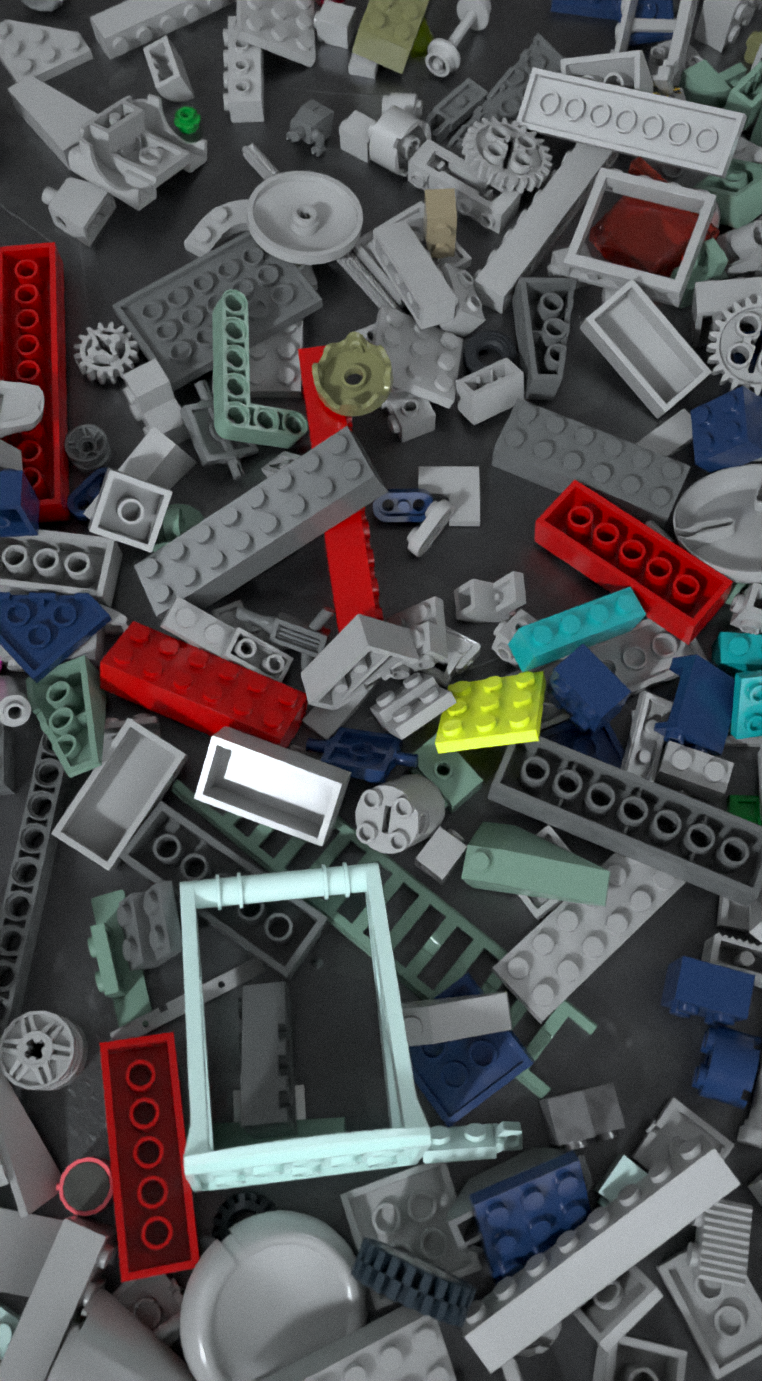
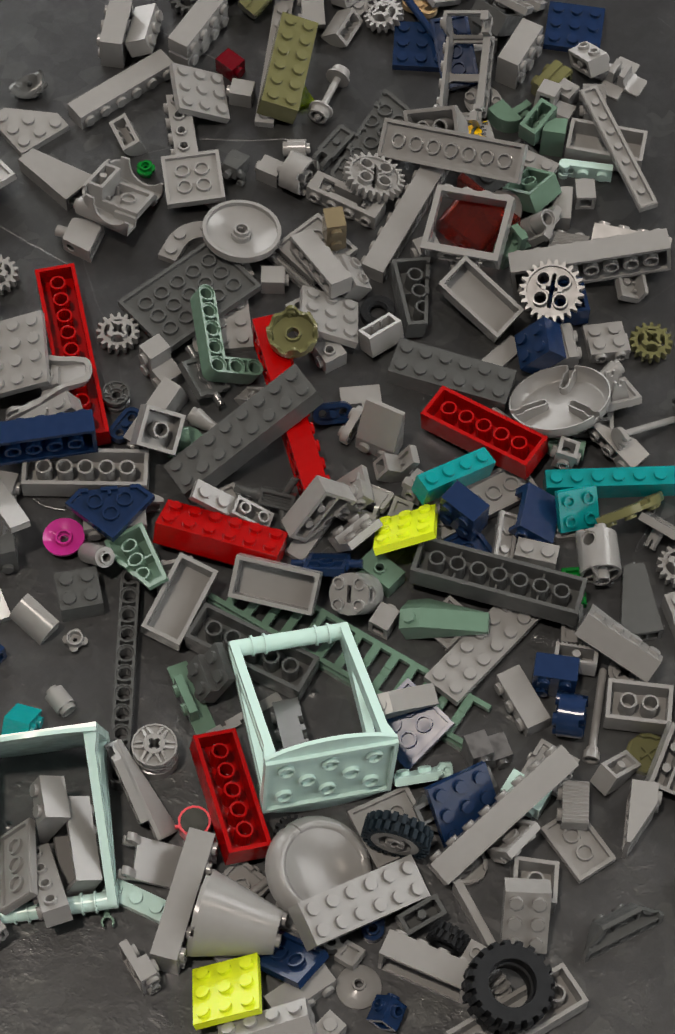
camera: 10 degrees left, 10 degrees down
none -> light grey plate [161,149,226,209]
none -> light grey cone [186,406,217,431]
none -> light grey brick [261,266,289,294]
none -> light grey slope [355,397,405,458]
none -> light grey plate [387,496,414,517]
none -> light grey brick [494,665,551,737]

